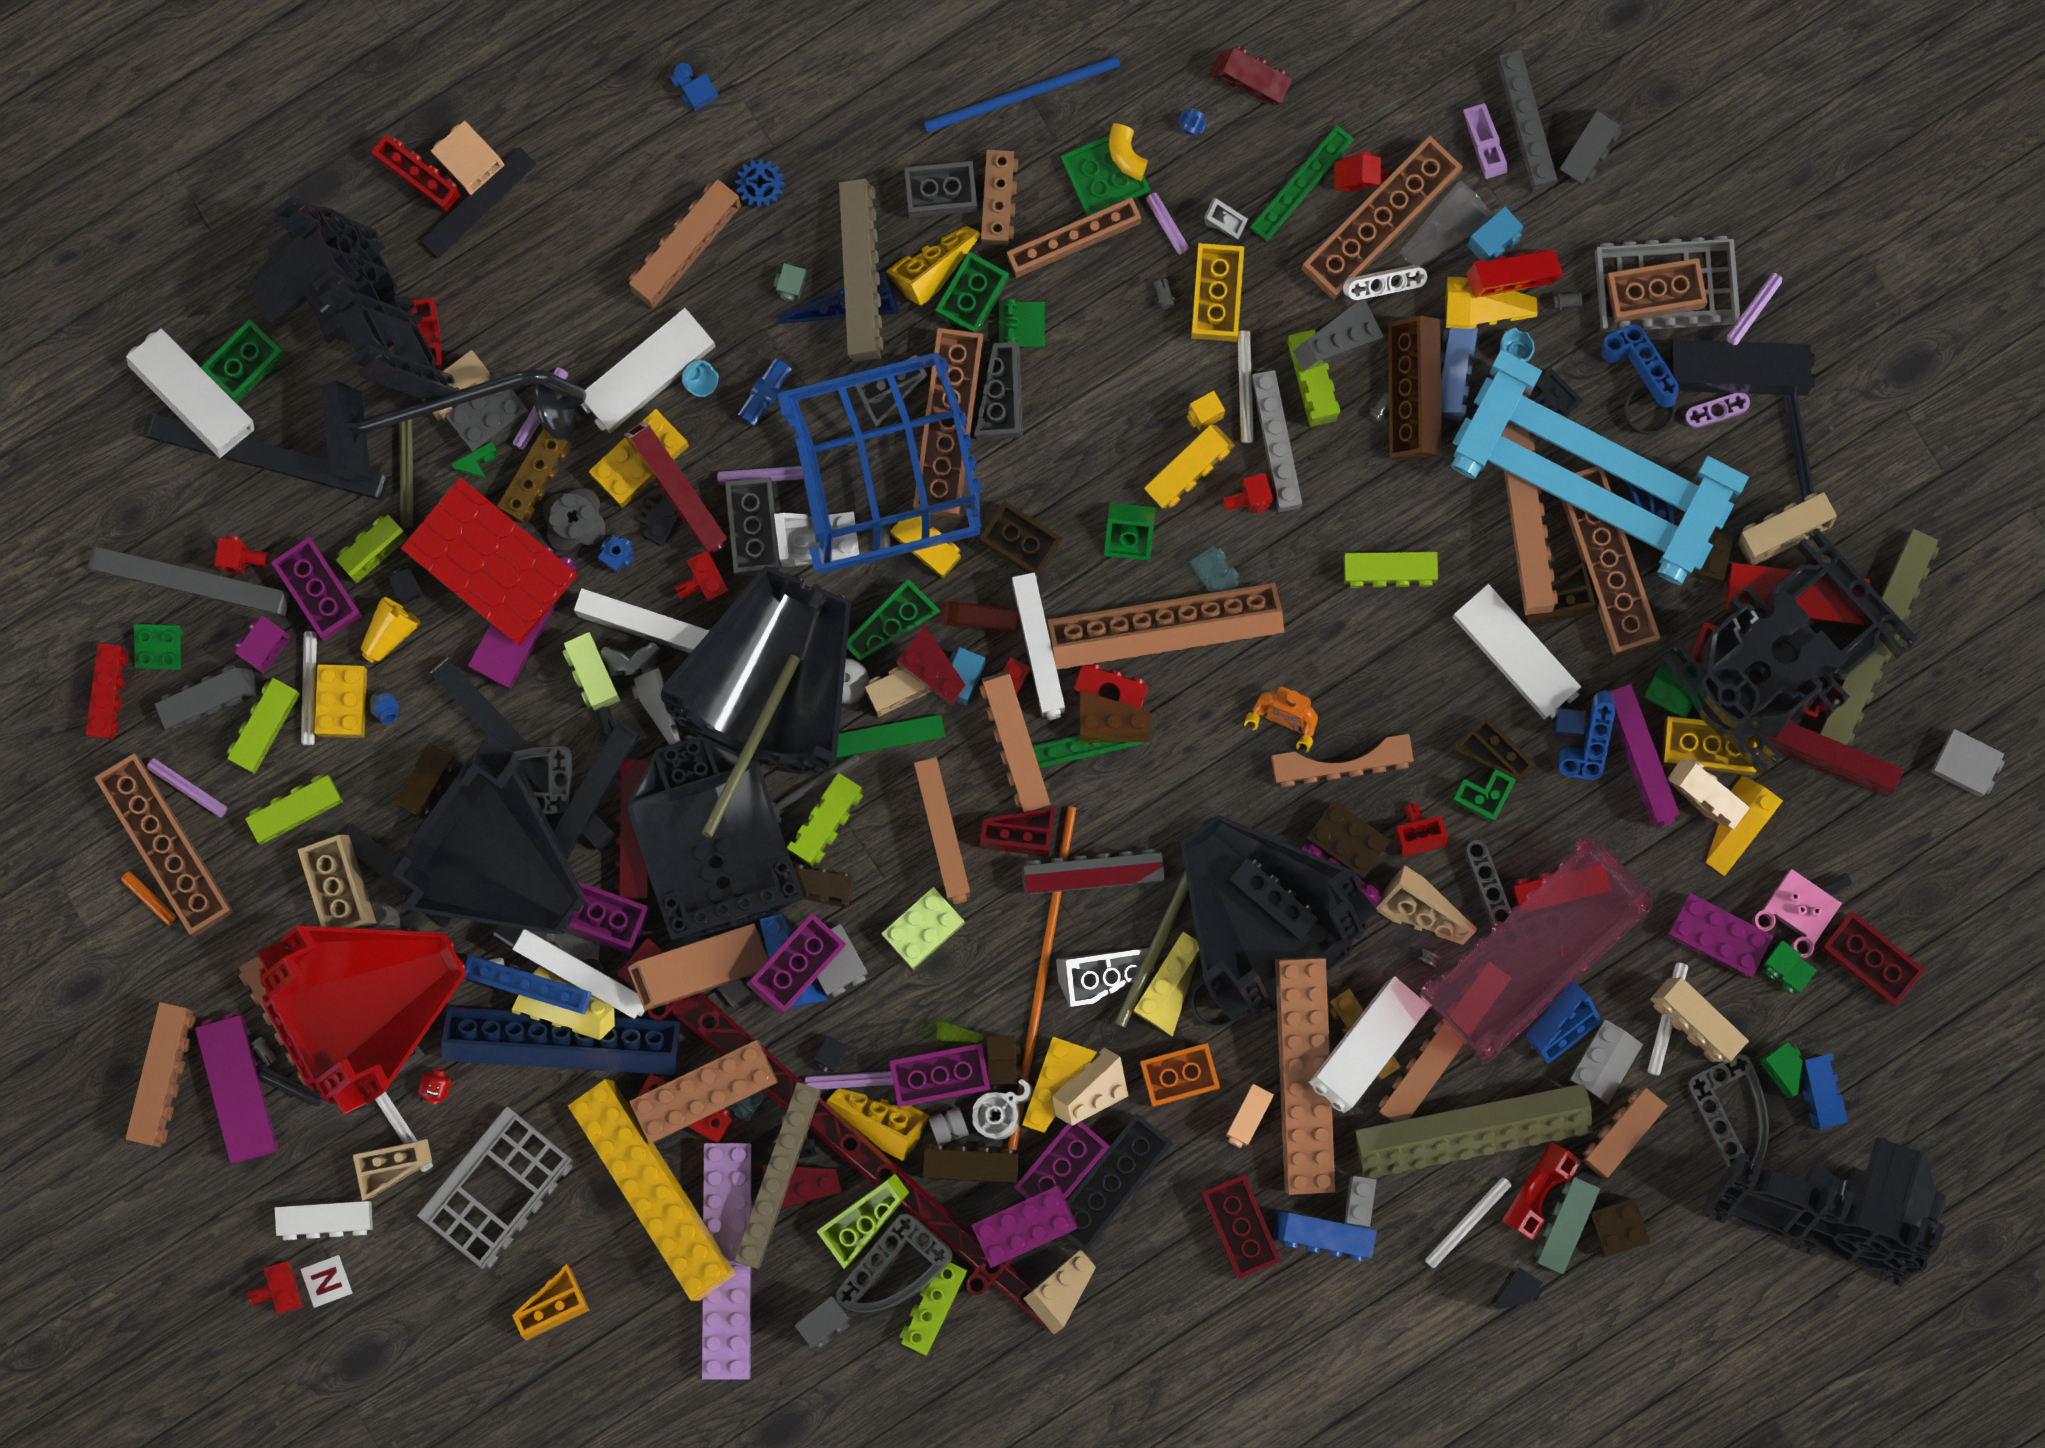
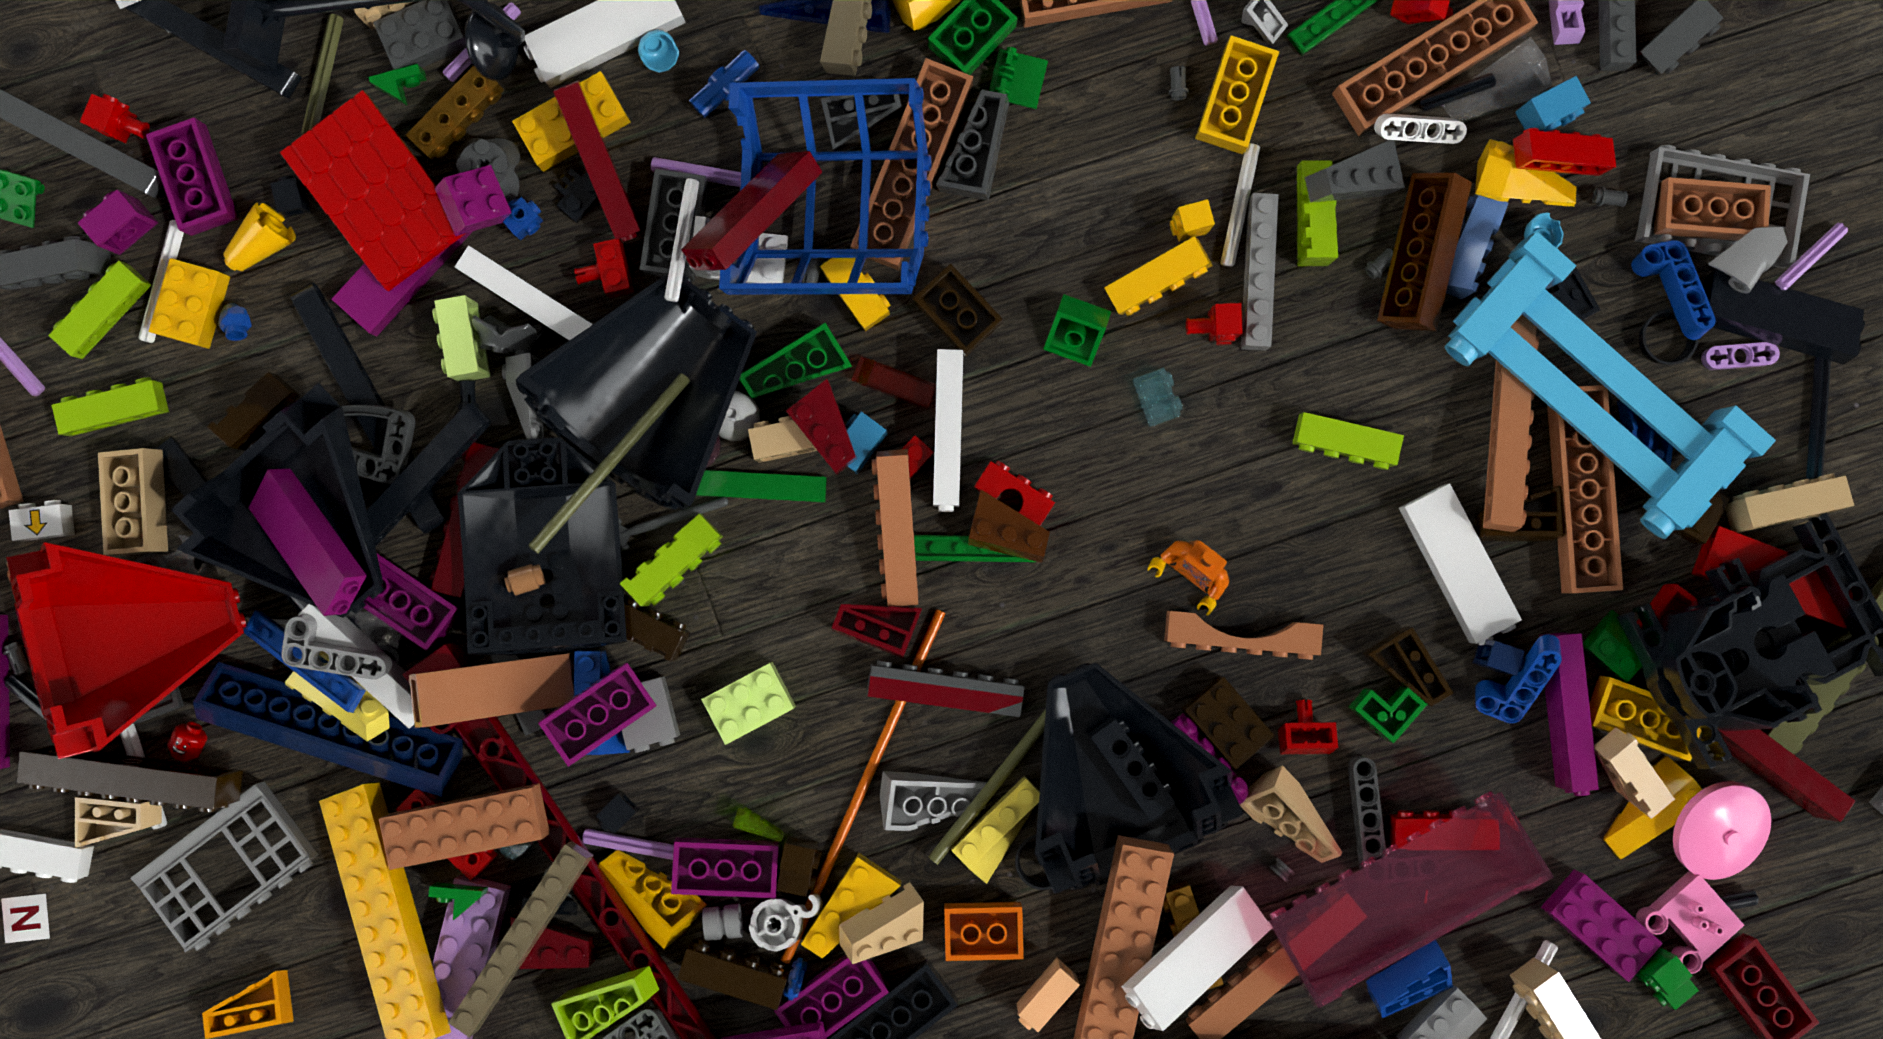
camera: 15 degrees right, 5 degrees up
lime slope [336,515,409,583] -> none
nougat brick [914,757,971,904] -> none
nougat brick [1048,583,1284,669] -> none
none -> white brick [9,500,75,541]
none -> dark brown brick [17,745,243,812]
none -> magenta brick [249,469,367,616]
none -> light grey beam [282,614,392,680]
none -> green slope [428,882,488,920]
none -> magenta brick [435,165,512,236]
none -> medium nougat brick [504,564,545,596]
none -> white axle [664,178,699,302]
none -> dark red brick [681,151,822,270]
none -> blue axle [783,958,808,1000]
none -> black axle [1420,73,1496,111]
none -> bright pink dish [1673,781,1771,880]
none -> light grey panel [1709,227,1788,294]

